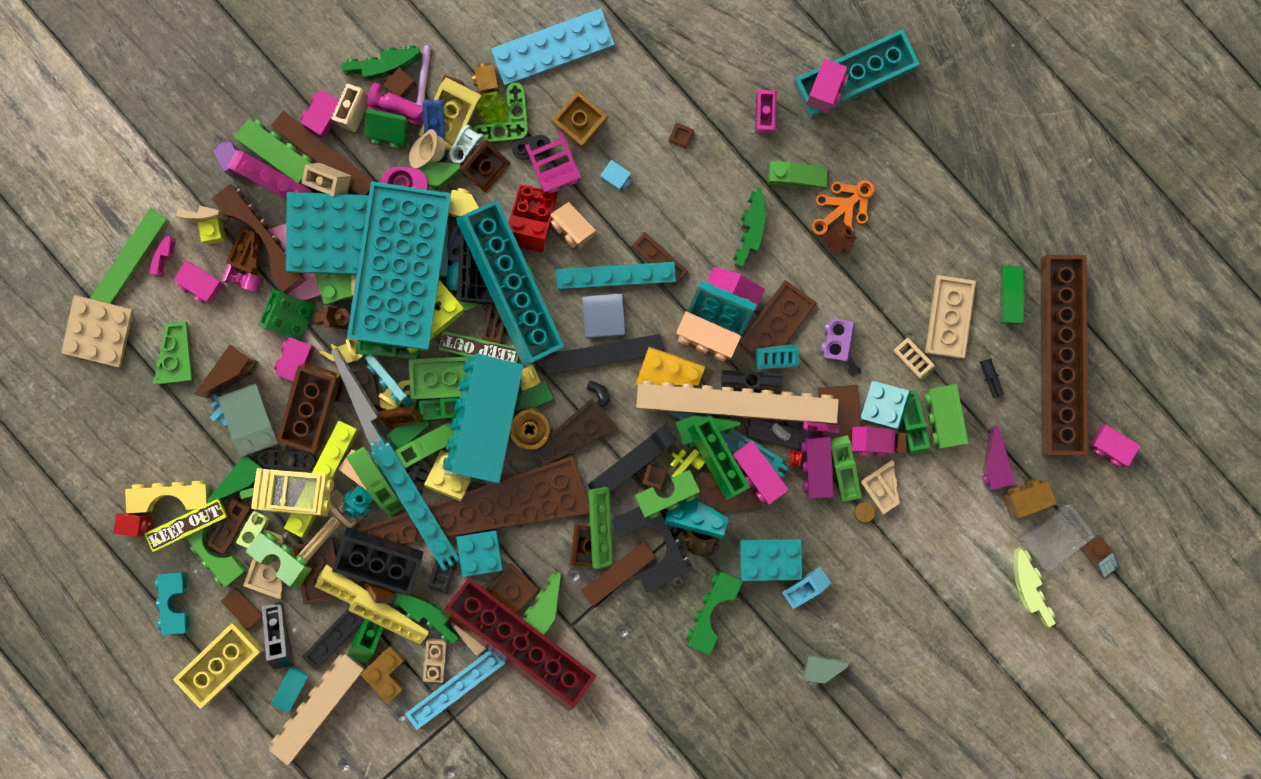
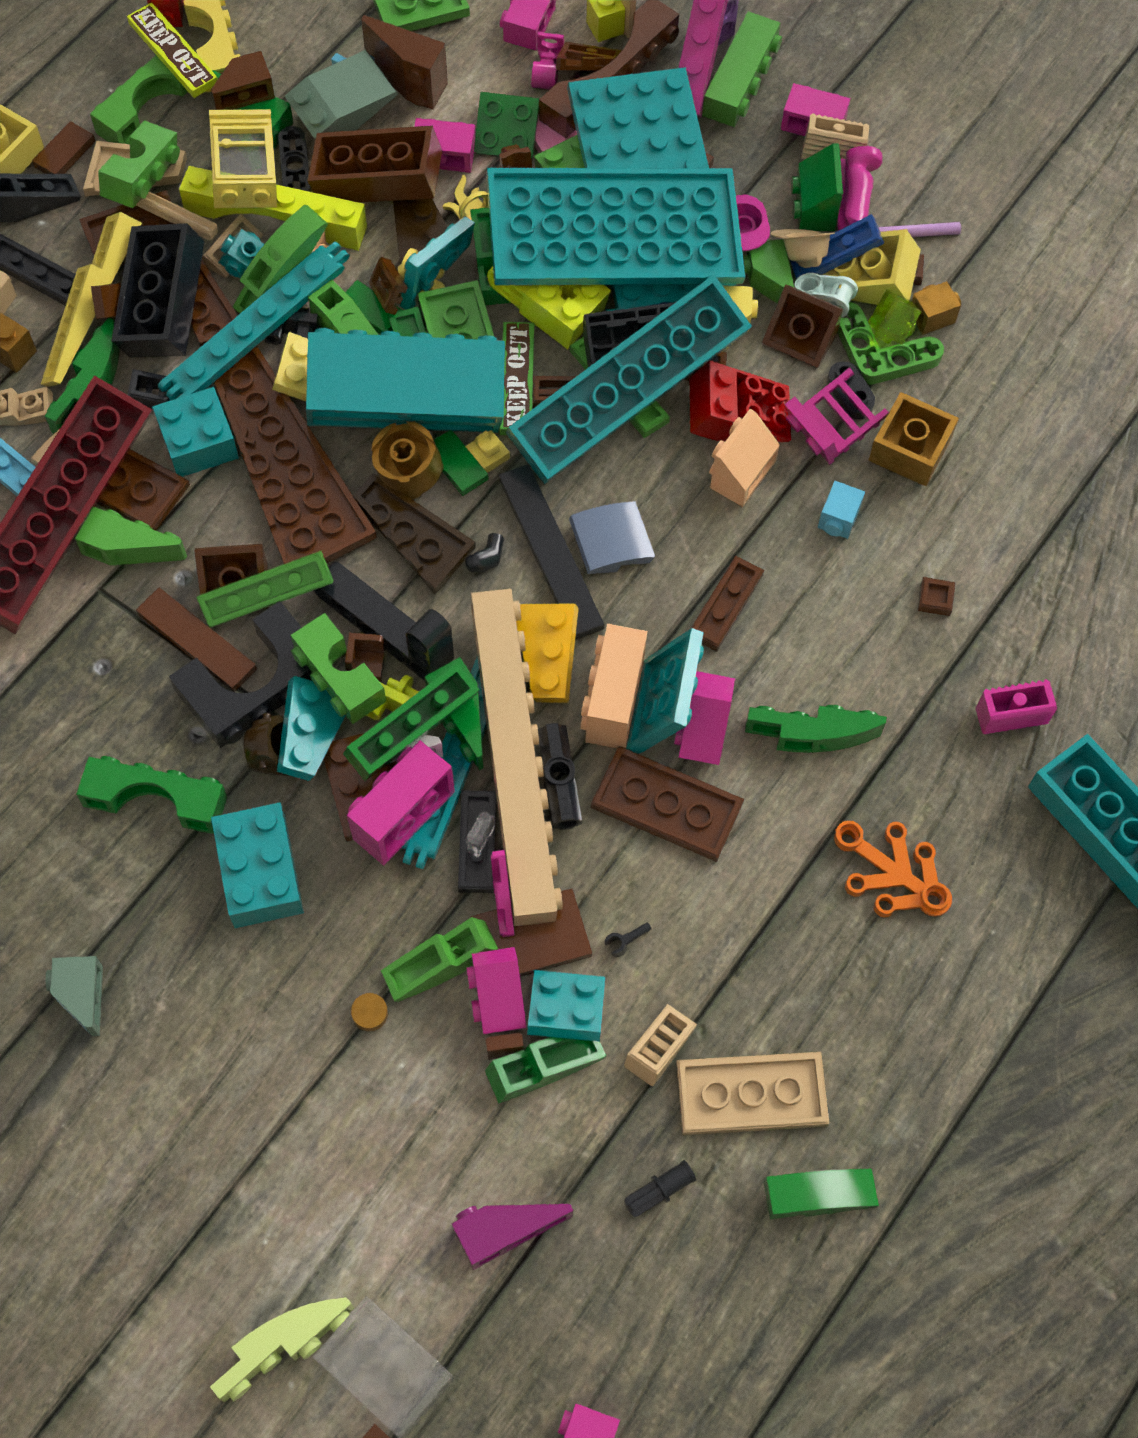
camera: 75 degrees right, 20 degrees down
teal arch [155,572,191,635] -> none
reddish brown plate [206,496,252,555] -> none
yellowish green leg [236,511,269,548] -> none
reddish brown tile [271,111,373,195] -> none
tan brick [302,163,351,197] -> none
light grey slope [331,347,387,451] -> none
green slope [341,46,422,81] -> none
green slope [347,618,384,663] -> none
reddish brown brick [384,68,416,98] -> none
medium azure plate [491,8,615,87] -> none
teal plate [556,262,676,289] -> none
teal slope [756,344,799,369] -> none
bright green slope [768,161,828,188] -> none
medium azure arch [782,567,831,609] -> none
red bush [789,450,802,468] -> none
magenta brick [801,435,833,499] -> none
dark pink brick [806,58,848,113] -> none
copper brick [821,220,857,256] -> none
medium lavender brick [821,318,856,363] -> none
tan wing [860,460,900,515] -> none
bright green slope [924,384,968,449] -> none
pearl gold brick [1002,479,1057,518] -> none
reddish brown brick [1041,255,1088,456] -> none
none -> reddish brown slope [211,51,275,110]

